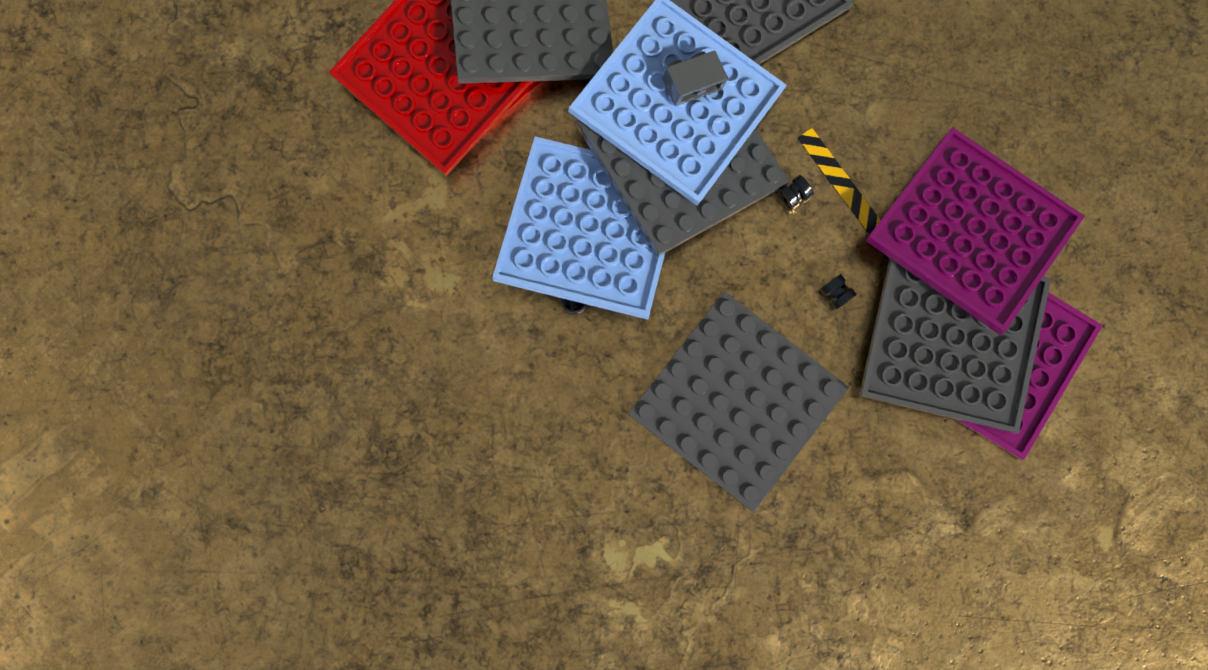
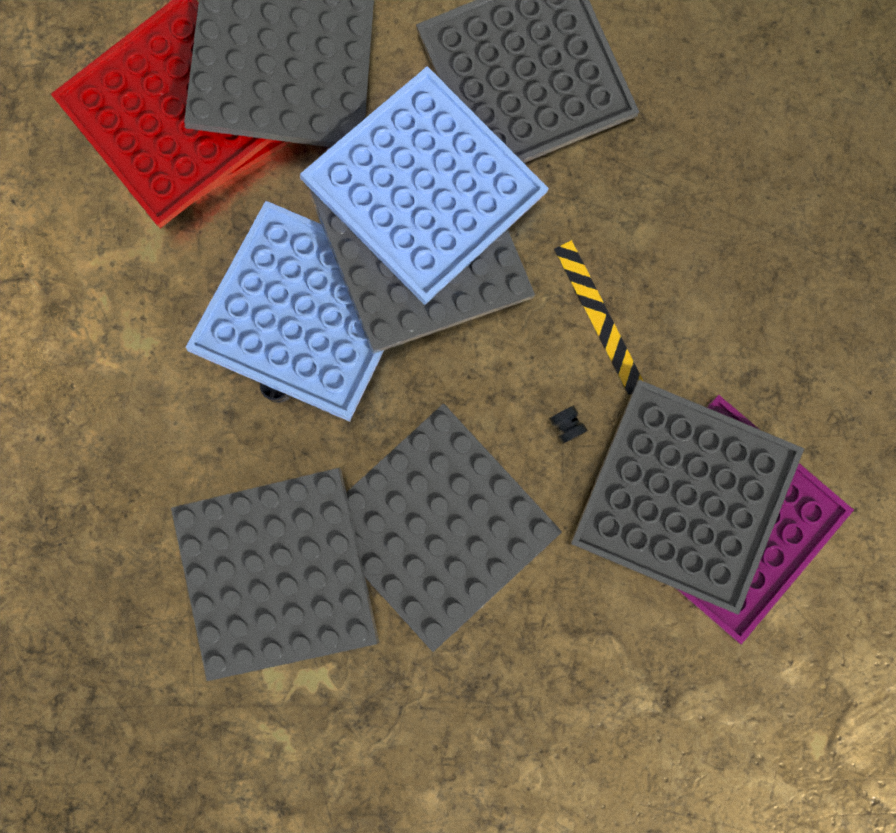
camera: 10 degrees right, 0 degrees up
dark grey brick [662,50,728,107] -> none
black wheel [777,175,814,211] -> none
magenta plate [866,127,1085,336] -> none
none -> dark grey plate [171,468,379,681]

